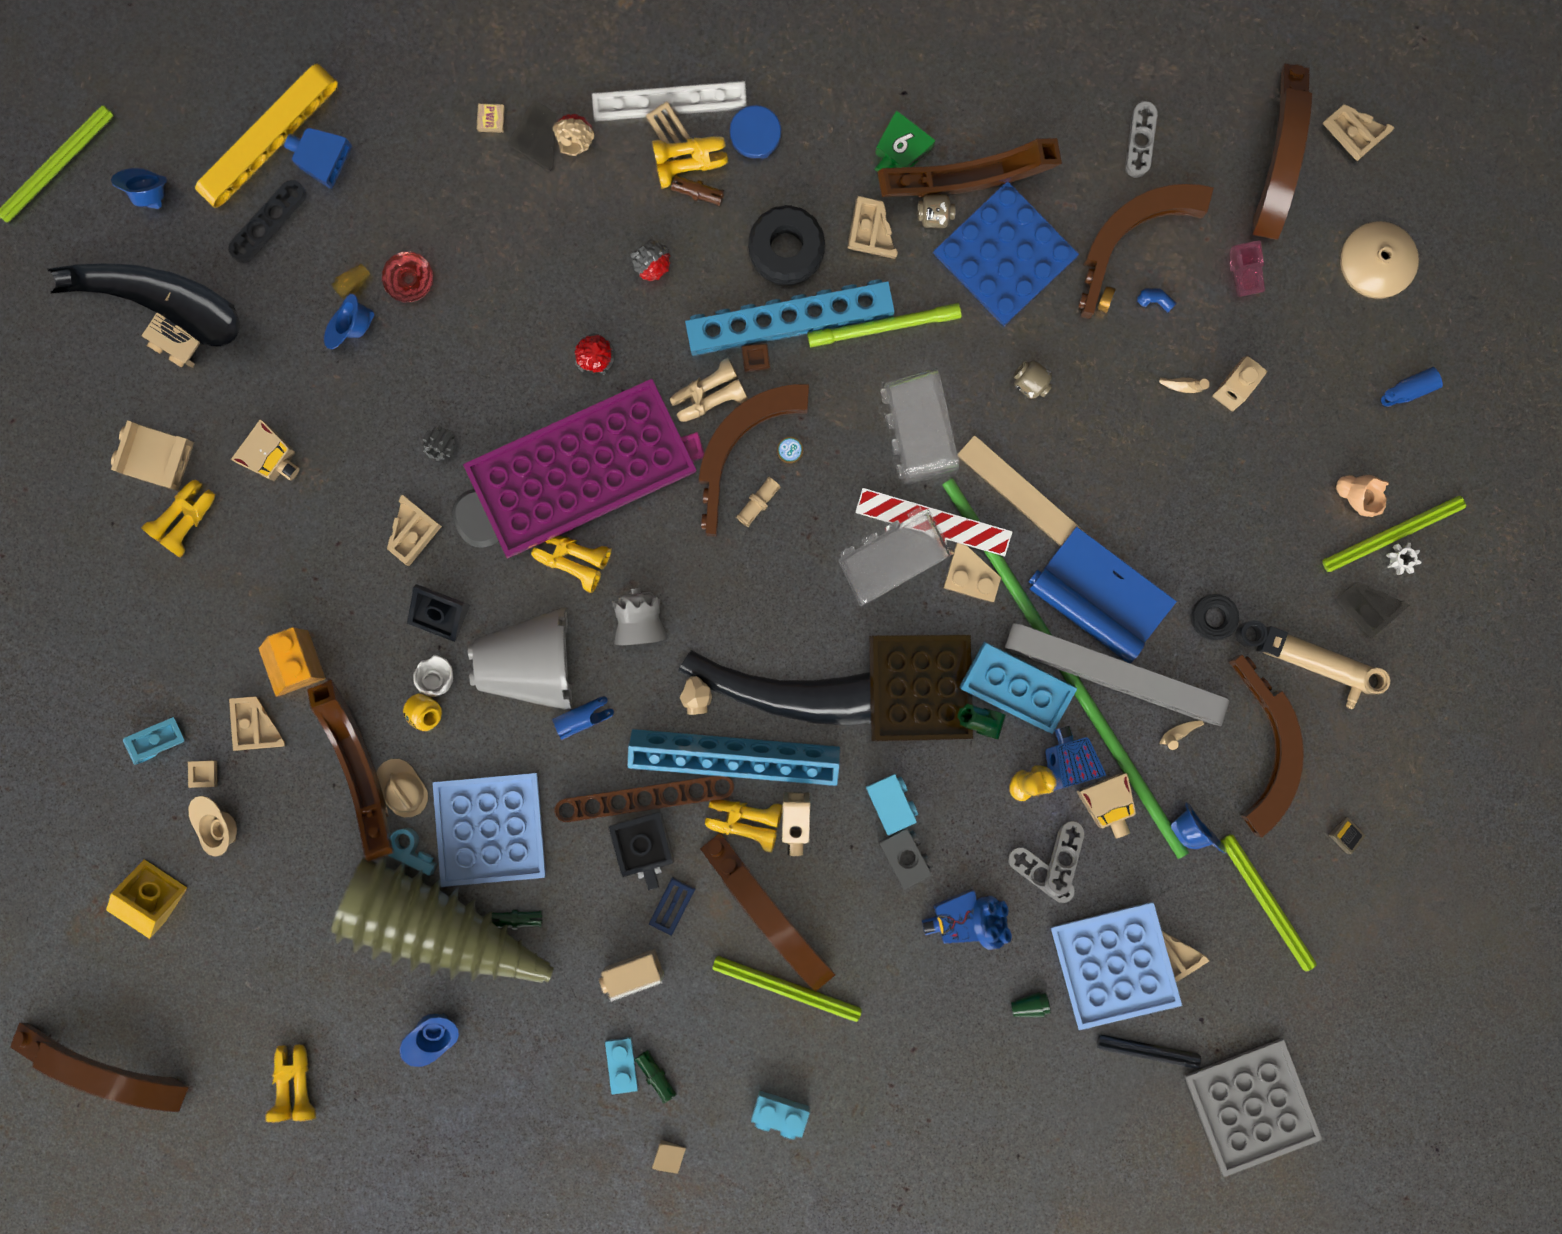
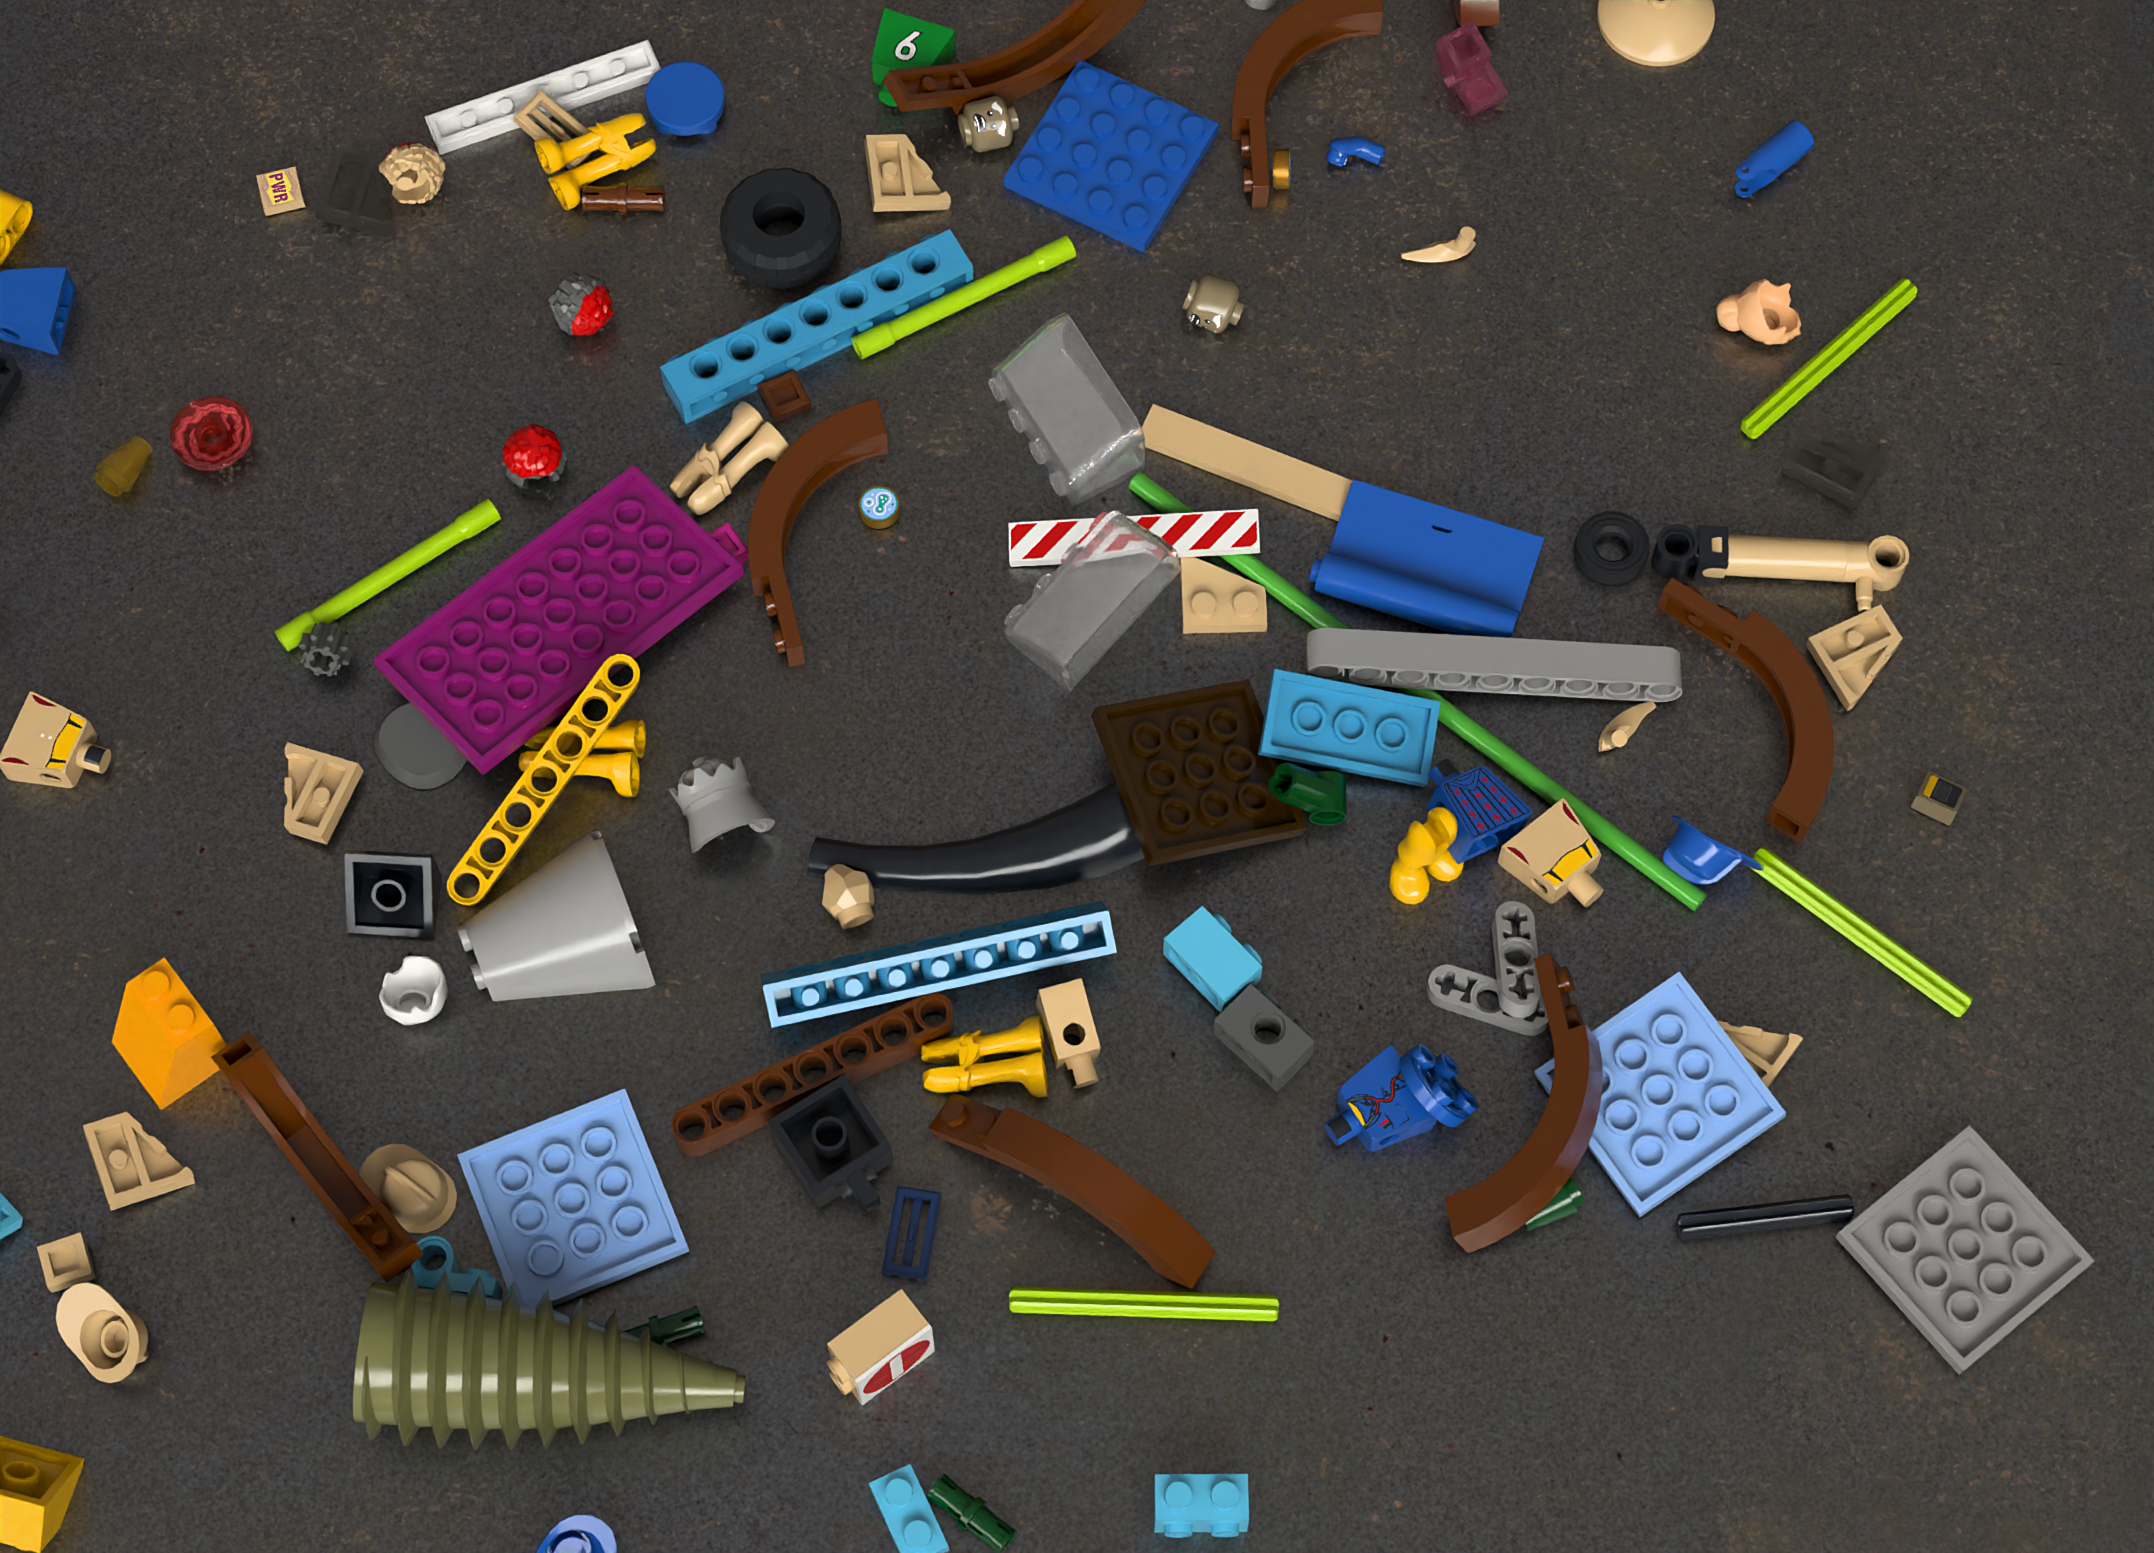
camera: 20 degrees left, 20 degrees down
blue piece [324,294,374,349] -> none
yellow head [403,693,442,731] -> none
blue piece [552,696,614,740] -> none
tan pin [736,477,781,527] -> none
tan torso [1212,356,1268,412] -> none
white gear [1386,543,1421,575] -> none
none -> lime piece [274,498,501,652]
none -> yellow beam [447,654,640,906]
none -> reddish brown arch [1444,953,1603,1253]
none -> tan wing [1805,604,1903,711]

